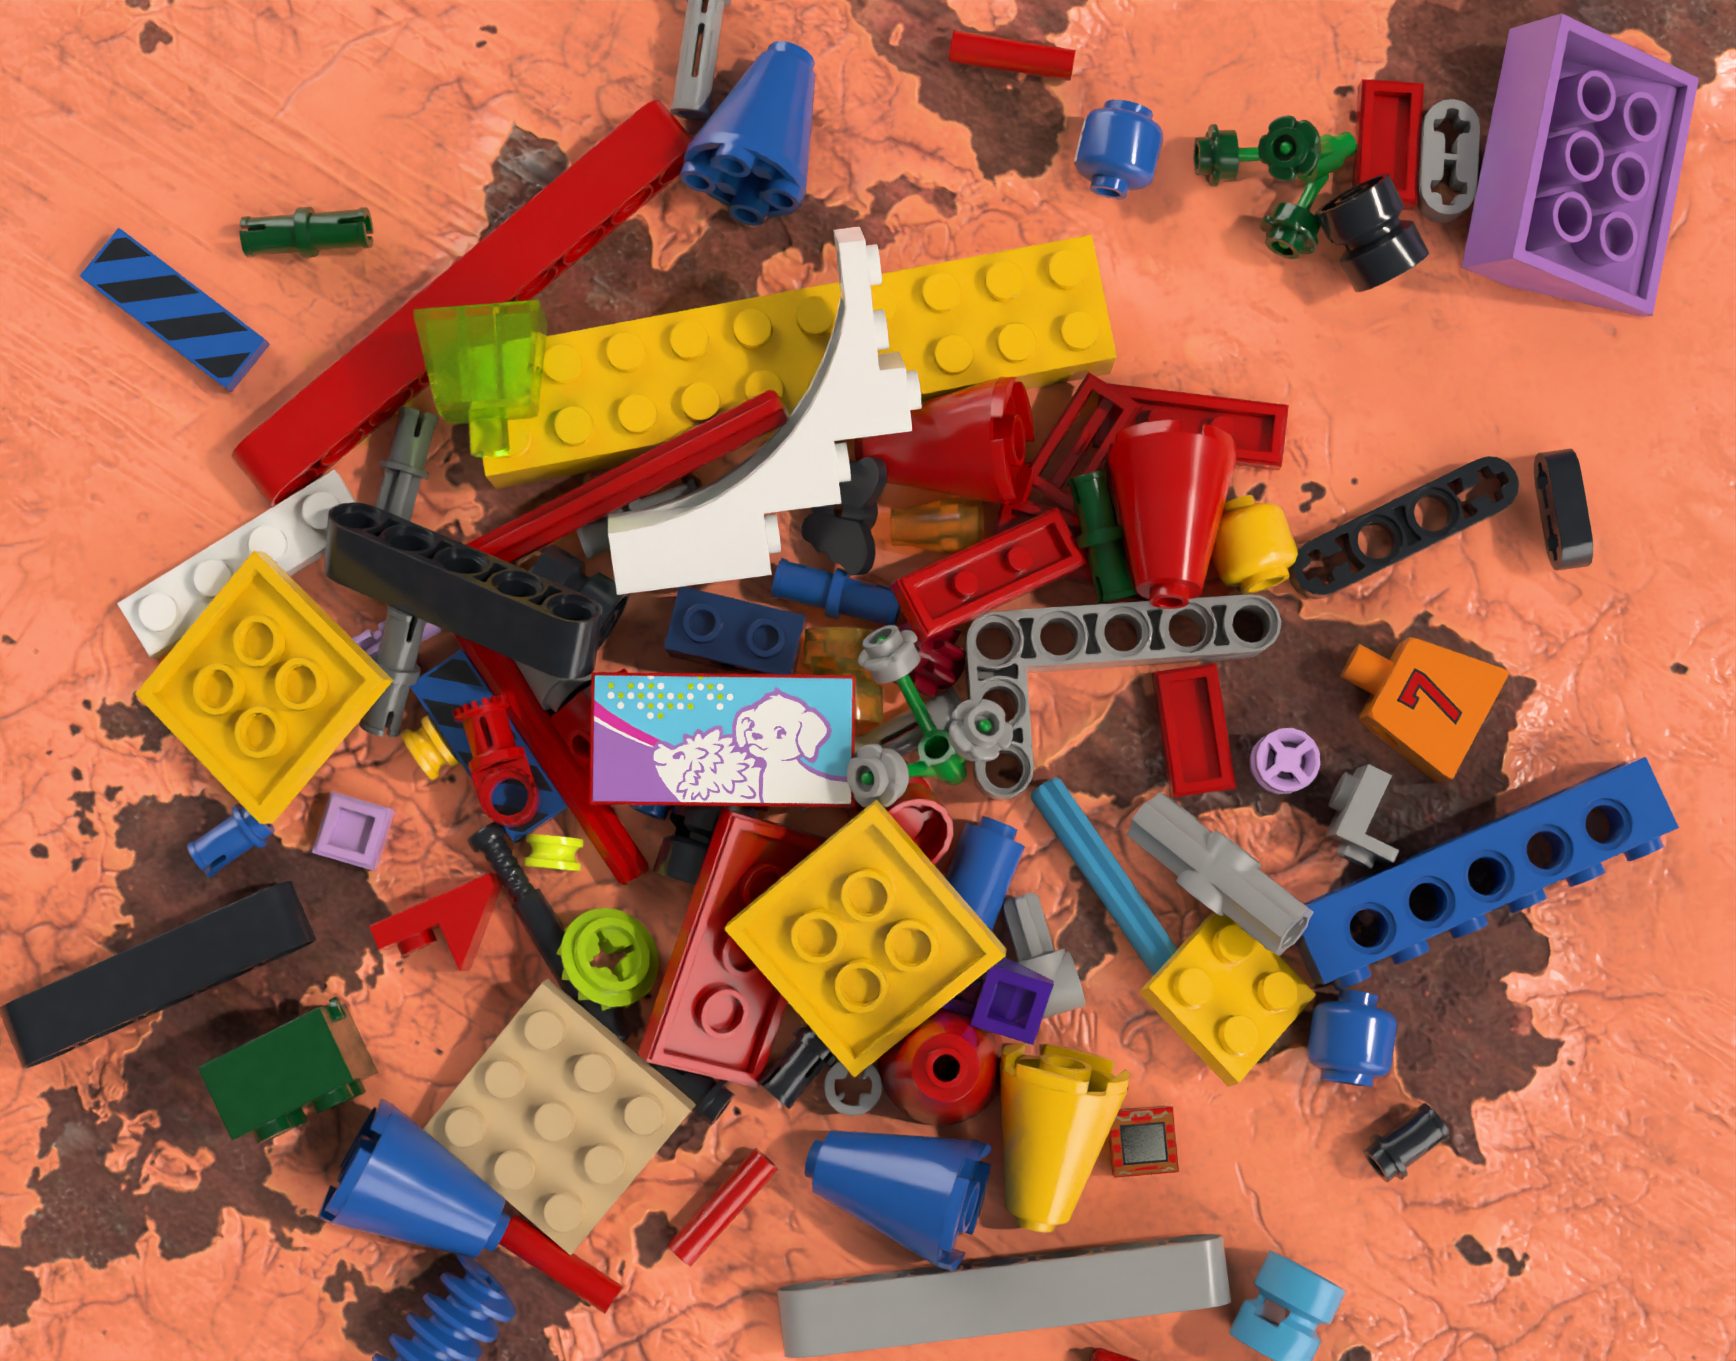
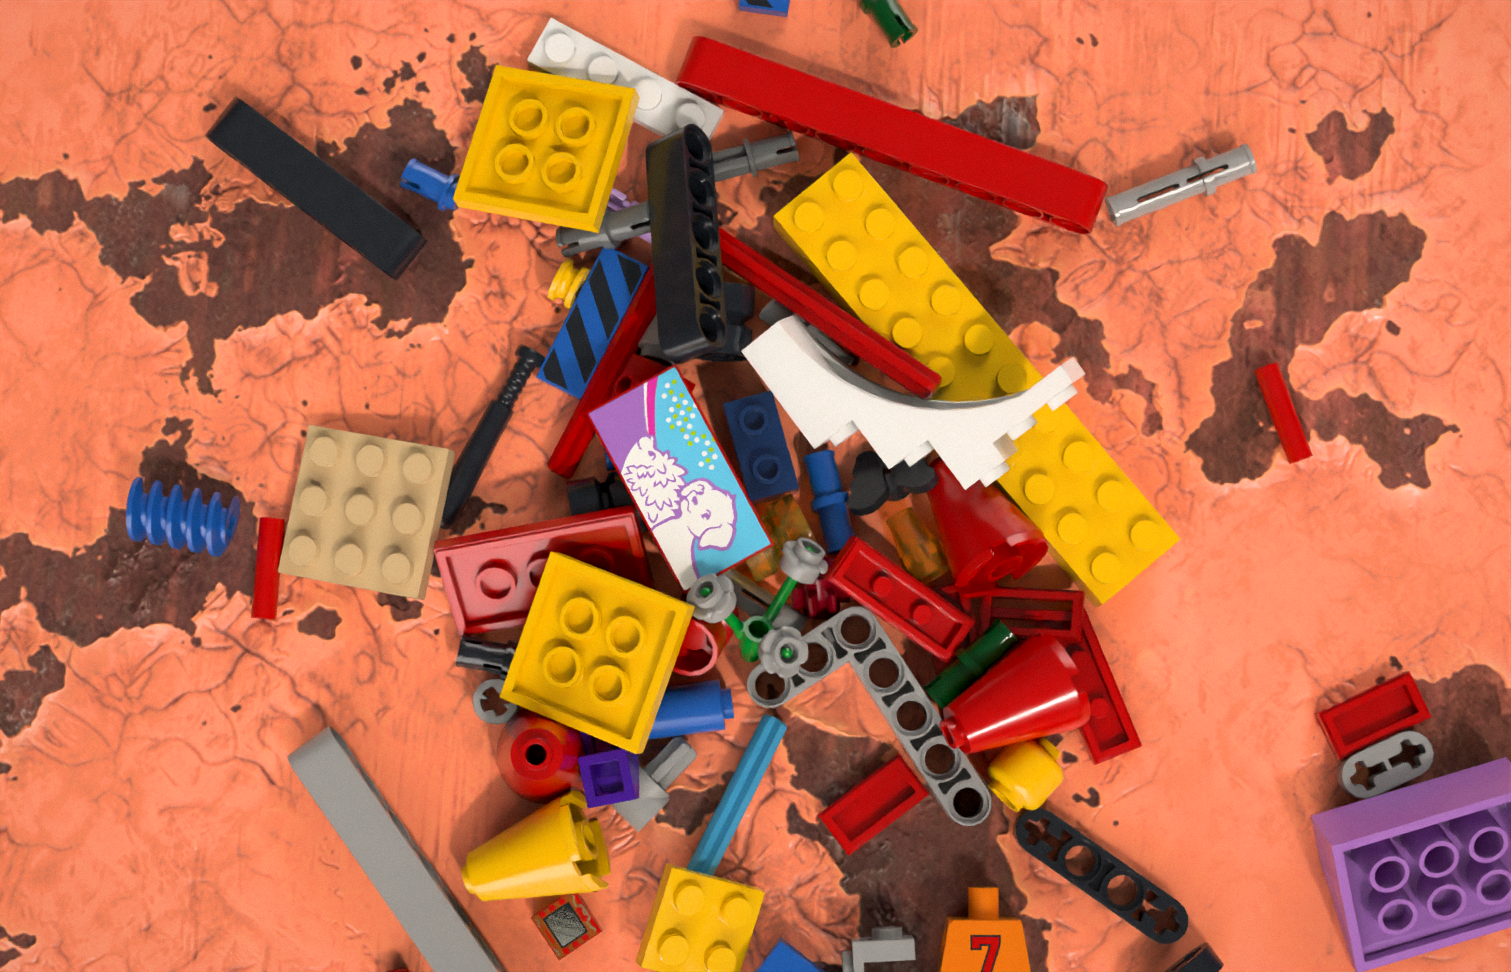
camera: 65 degrees right, 0 degrees up
dark green brick [197,997,378,1144] -> none
lavender tile [312,791,396,871] -> none
blue cone [317,1098,510,1258] -> none
red slope [369,873,503,971] -> none
clear neon green torso [414,300,548,457] -> none
red connector [452,695,541,828] -> none
neon yellow bush [523,834,584,872] -> none
lime gear [556,908,659,1011] -> none
black pin [655,1065,735,1126] -> none
red piece [667,1148,779,1267] -> none
blue cone [680,41,816,226] -> none
blue cone [804,1130,992,1271] -> none
blue head [1074,99,1163,199] -> none
light grey piece [1126,792,1314,956] -> none
dark green plant [1193,115,1357,259] -> none
lavender wheel [1249,728,1320,794] -> none
black wheel [1315,173,1429,292] -> none

